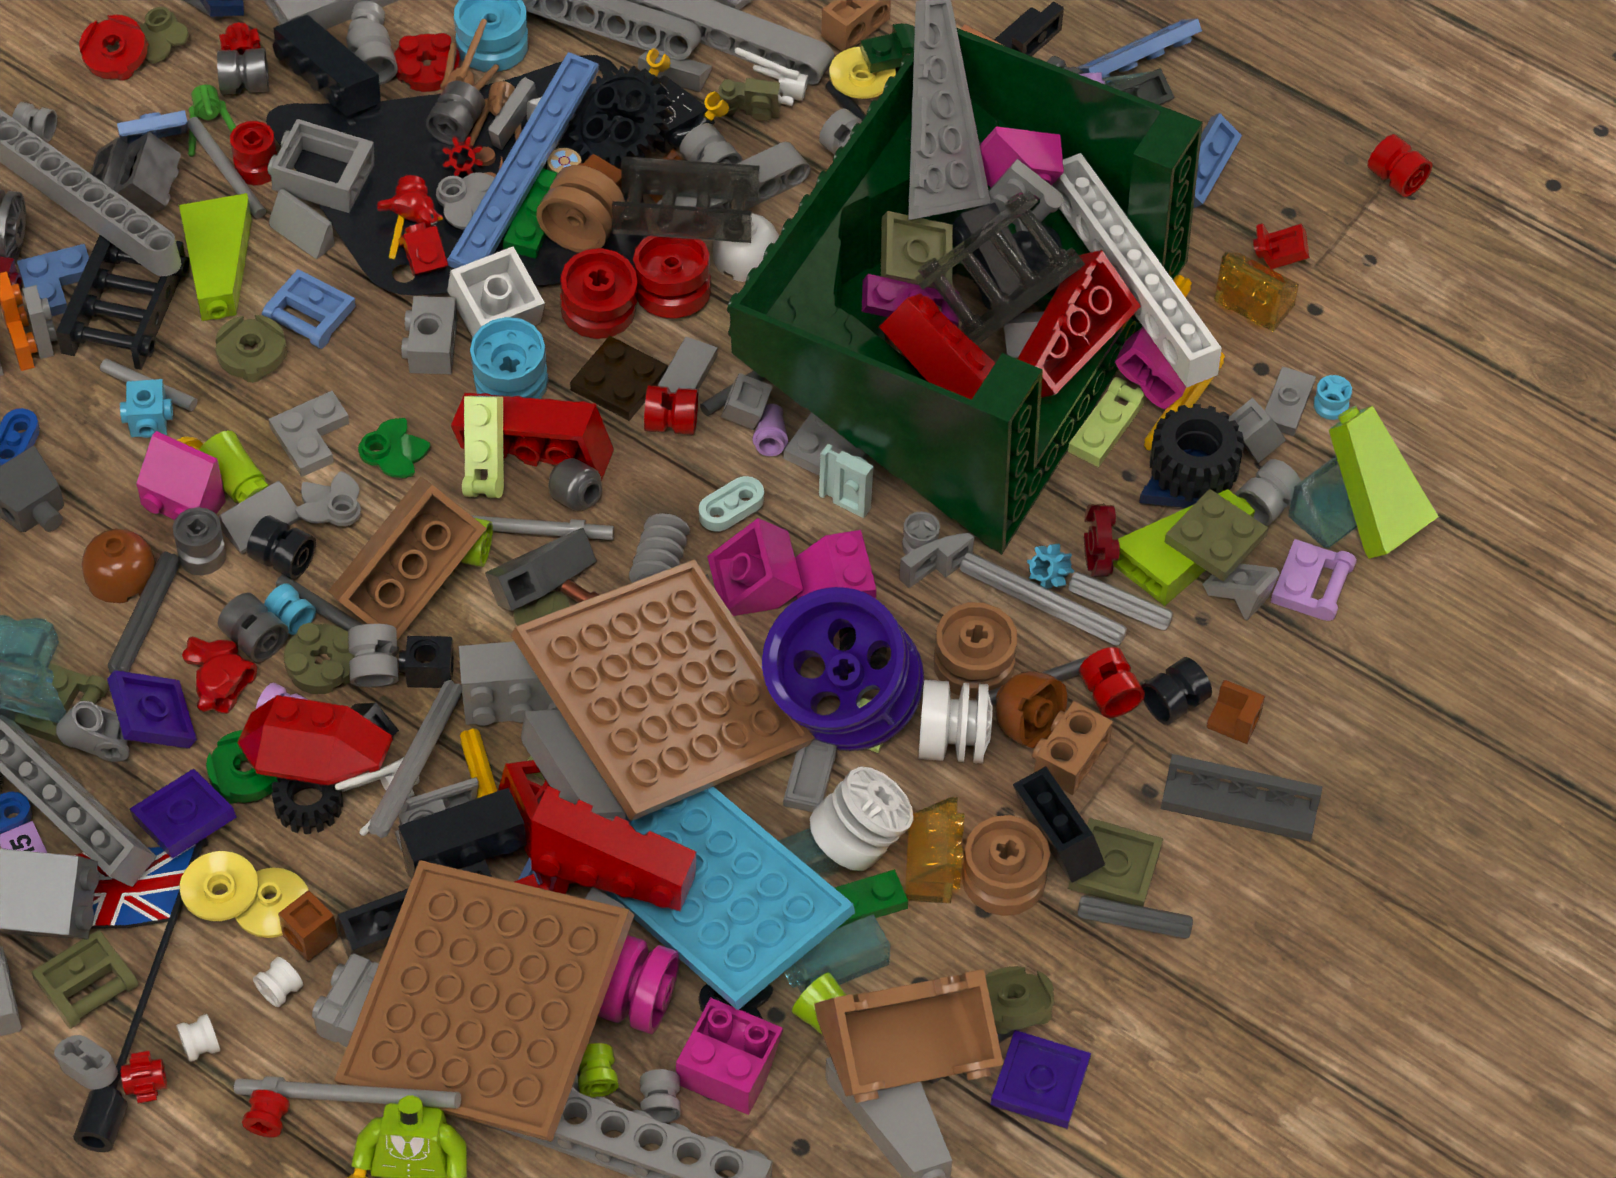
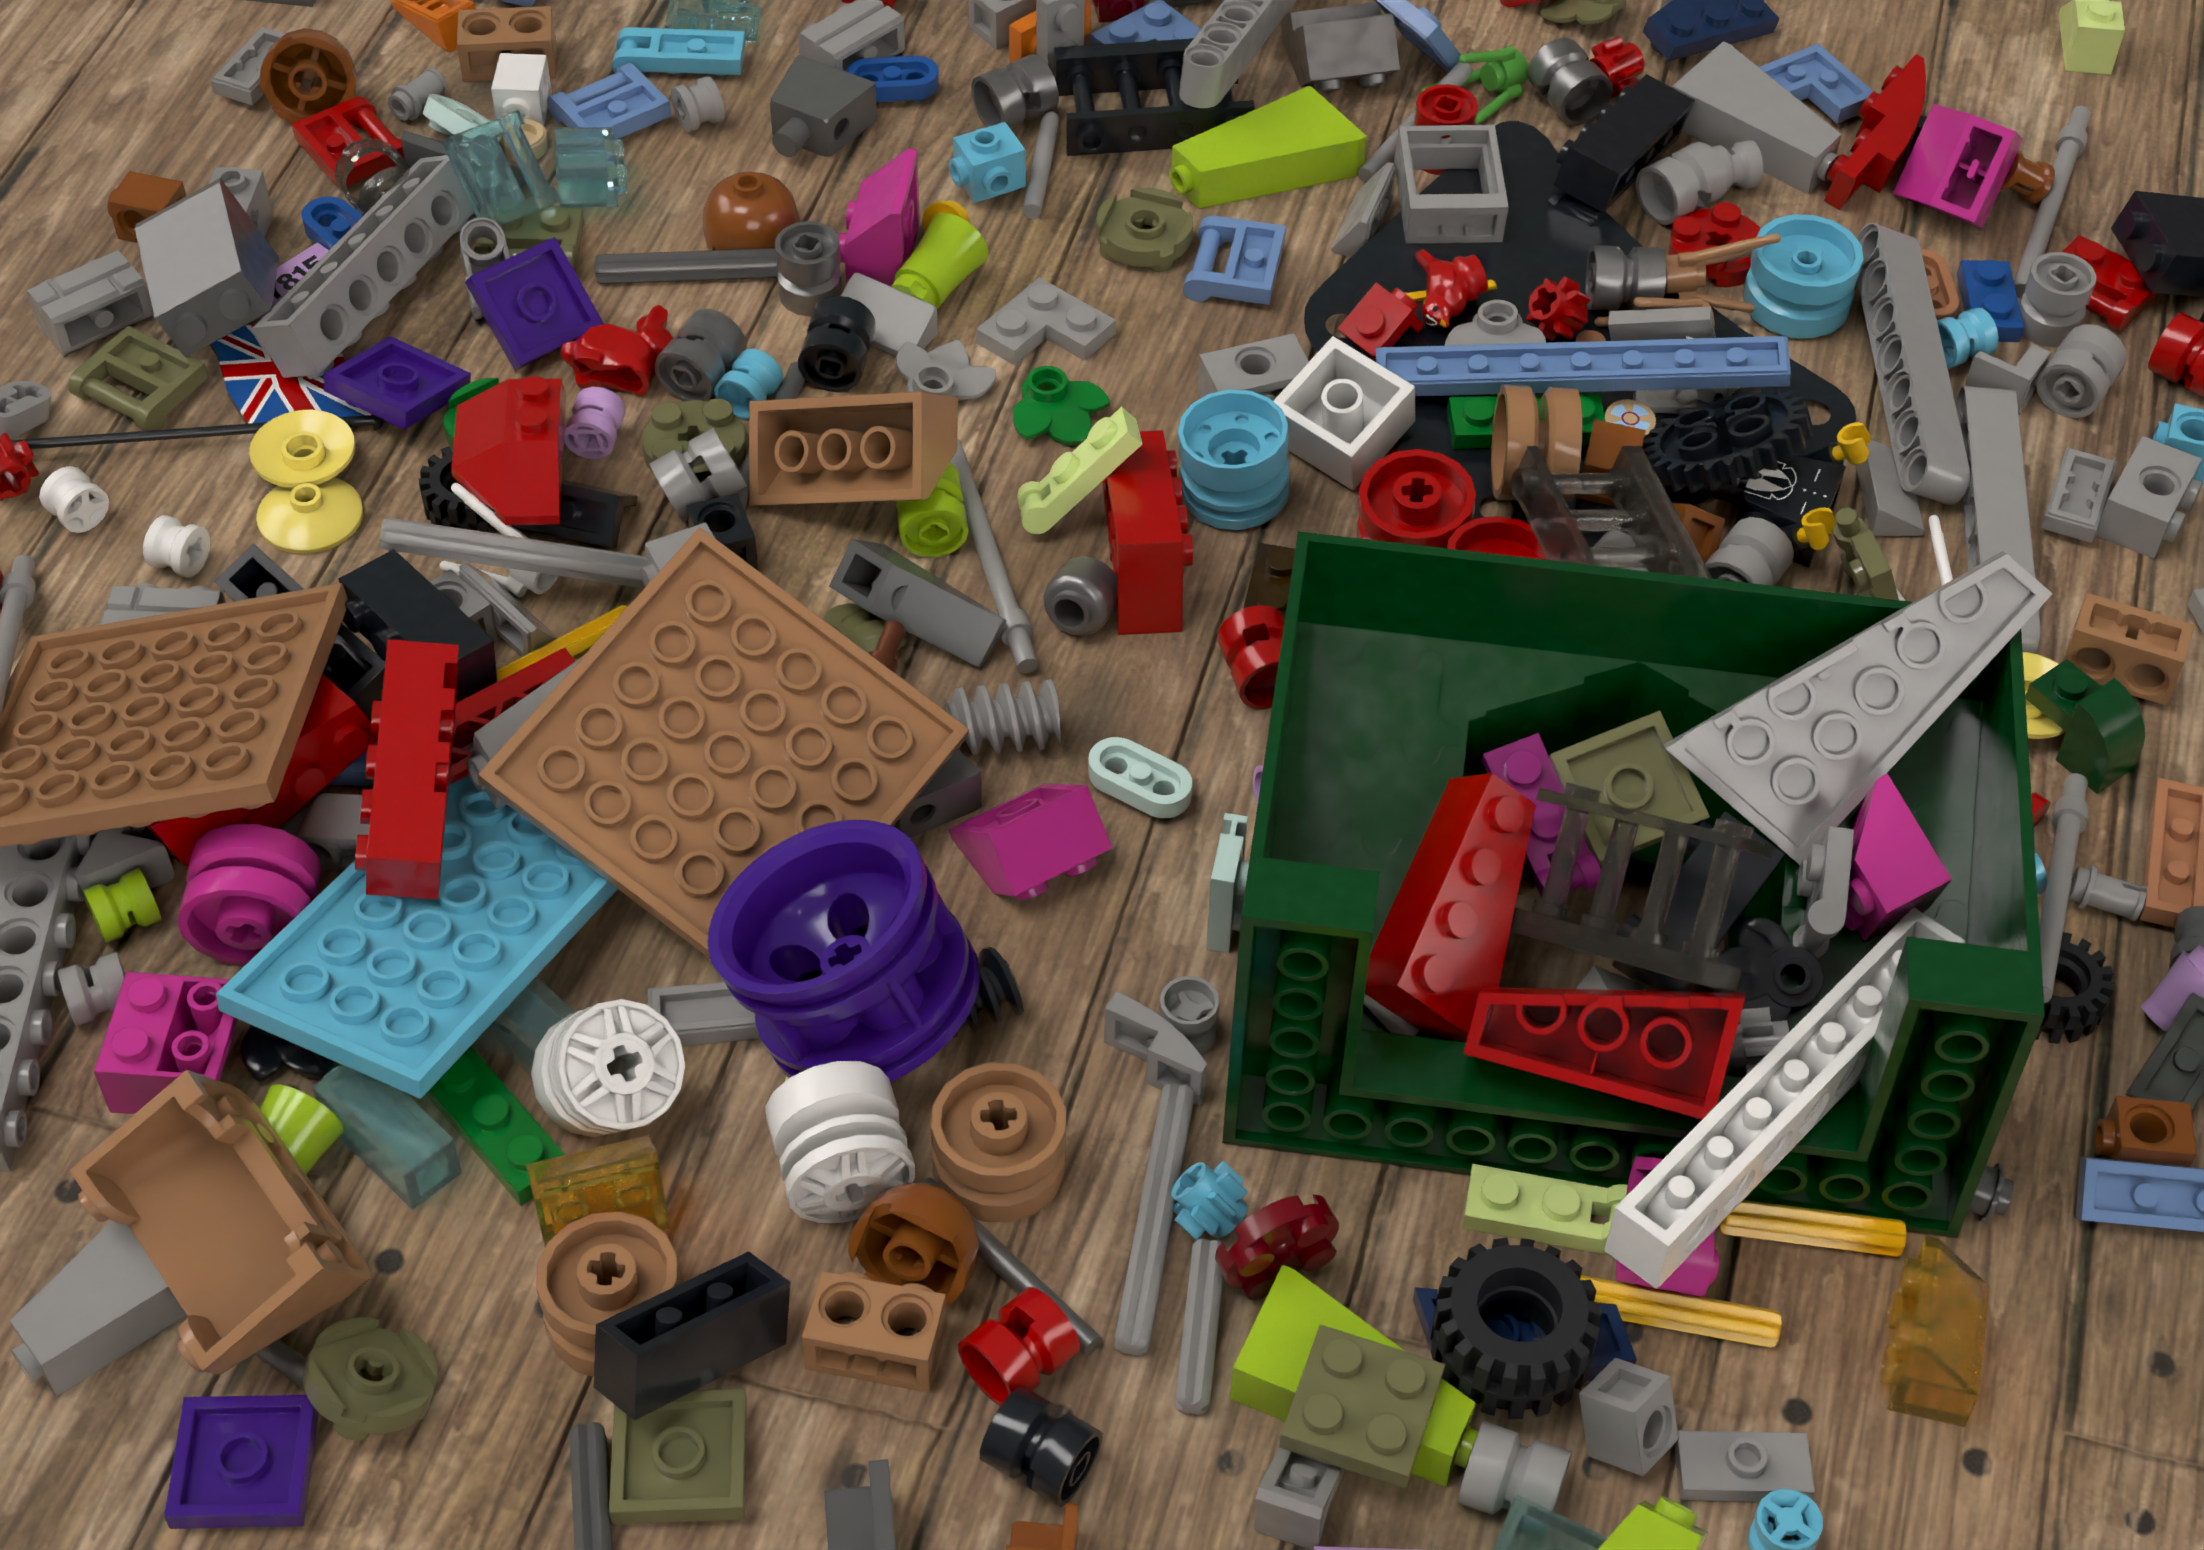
camera: 70 degrees right, 5 degrees down
dark orange brick [278,890,338,961] -> none
dark pink slope [795,530,877,599] -> none
red bracket [1253,223,1310,270] -> none
none -> flat silver wheel [971,54,1059,129]

